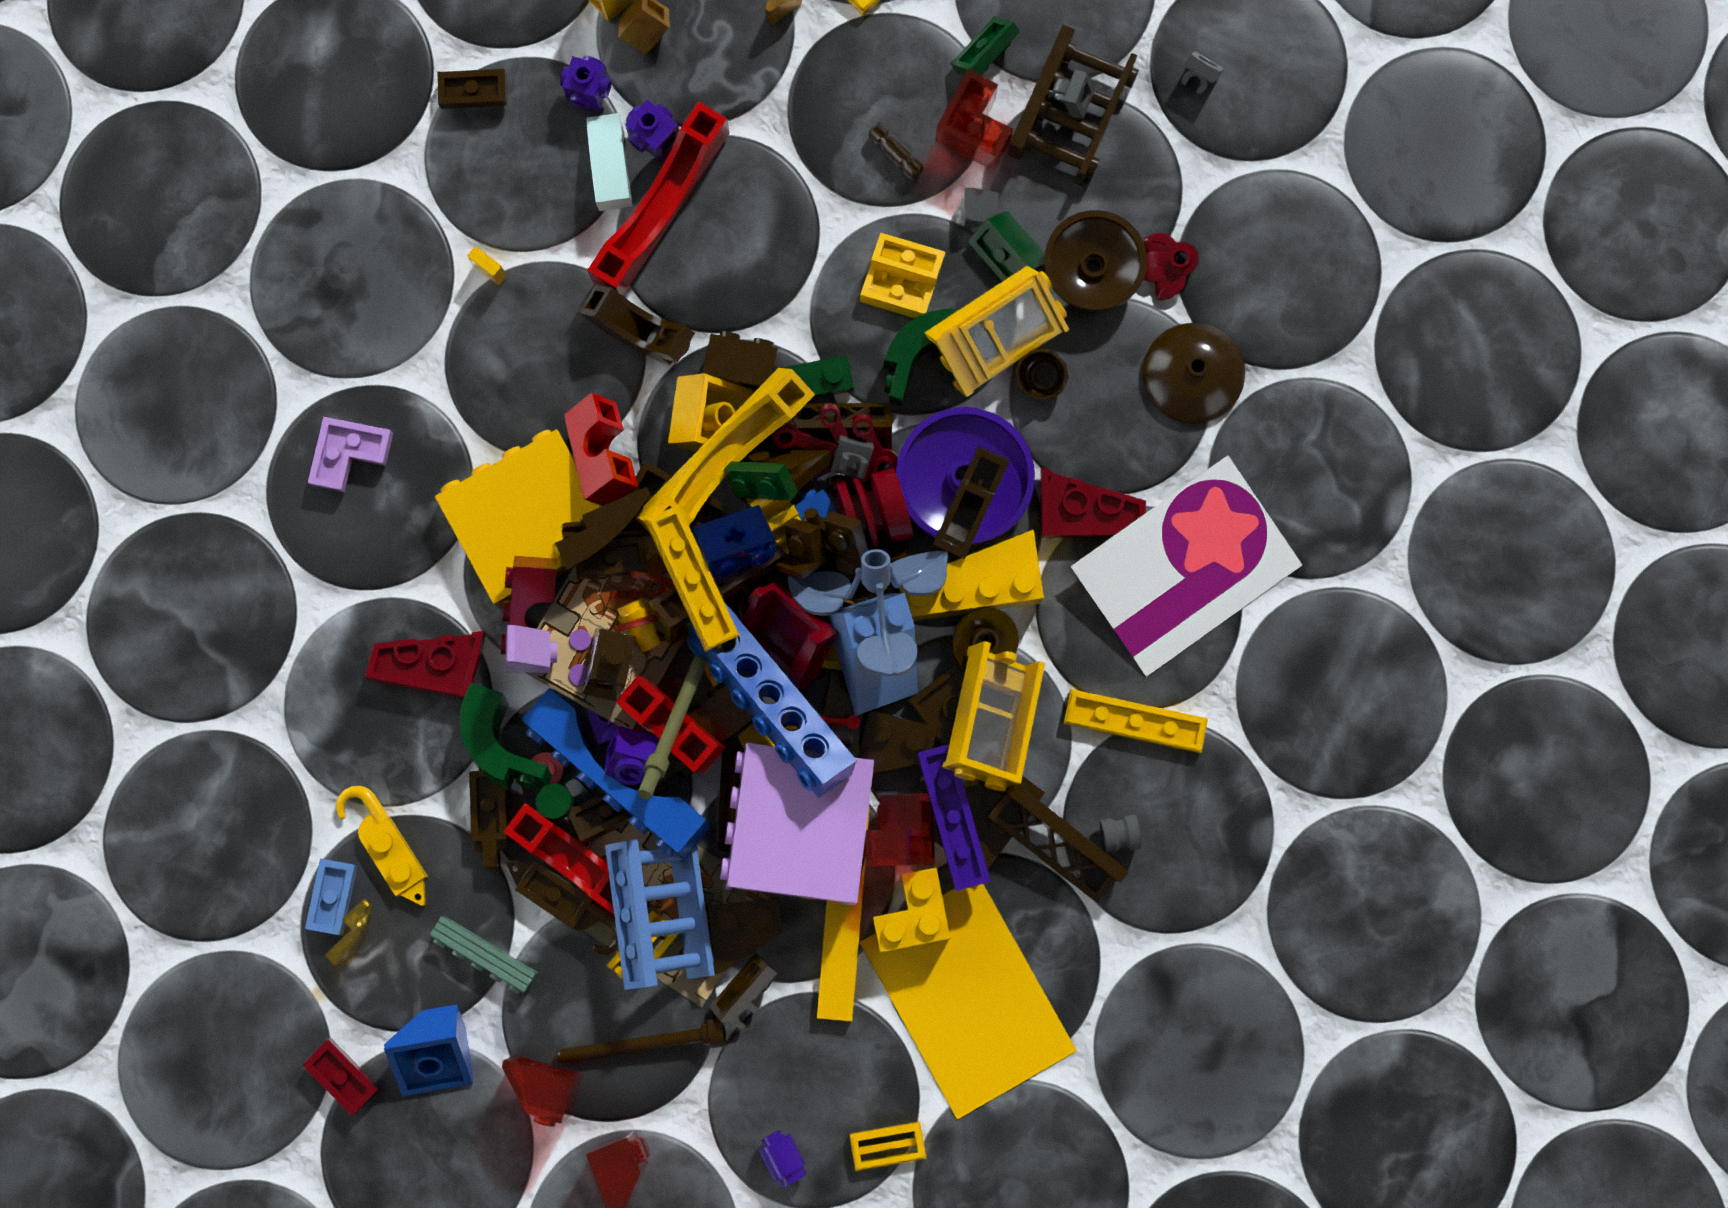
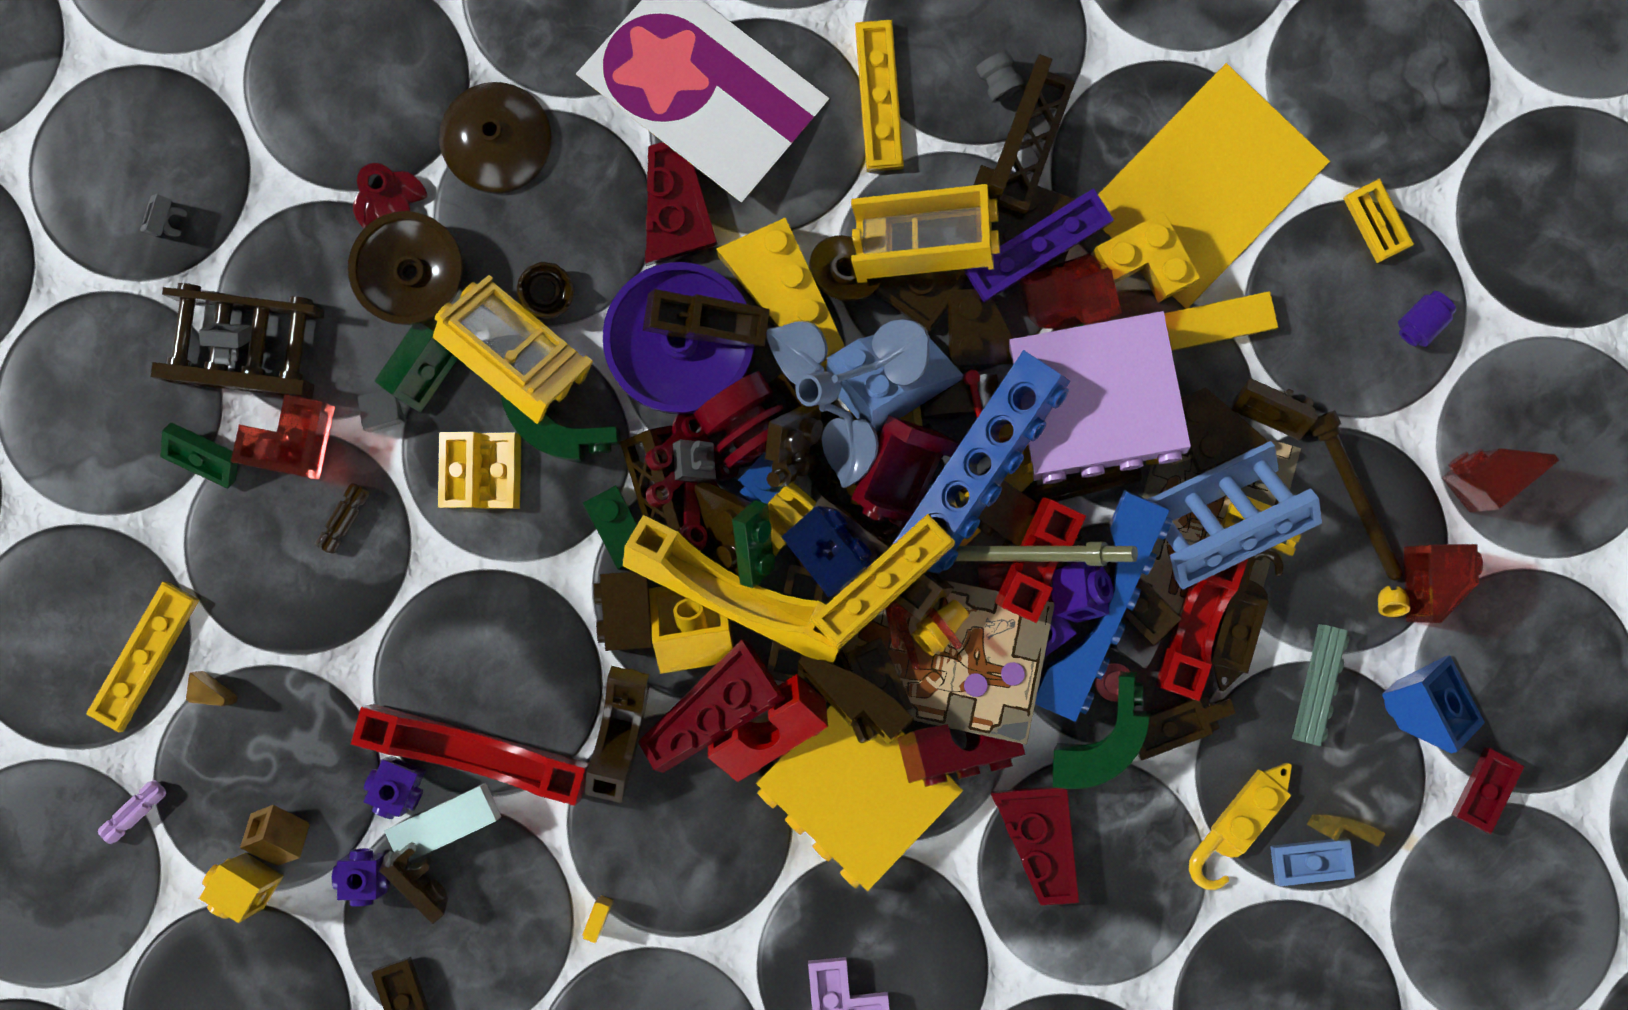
camera: 110 degrees left, 5 degrees up
lavender slope [506,625,557,673] -> none
dark green tile [536,783,574,821] -> none
dark brown torso [582,628,635,701] -> none
dark brown bracket [777,518,825,579] -> none
none -> dark brown plate [379,842,448,924]
none -> dark red wing [638,640,786,773]
none -> yellow hinge [1377,586,1410,617]

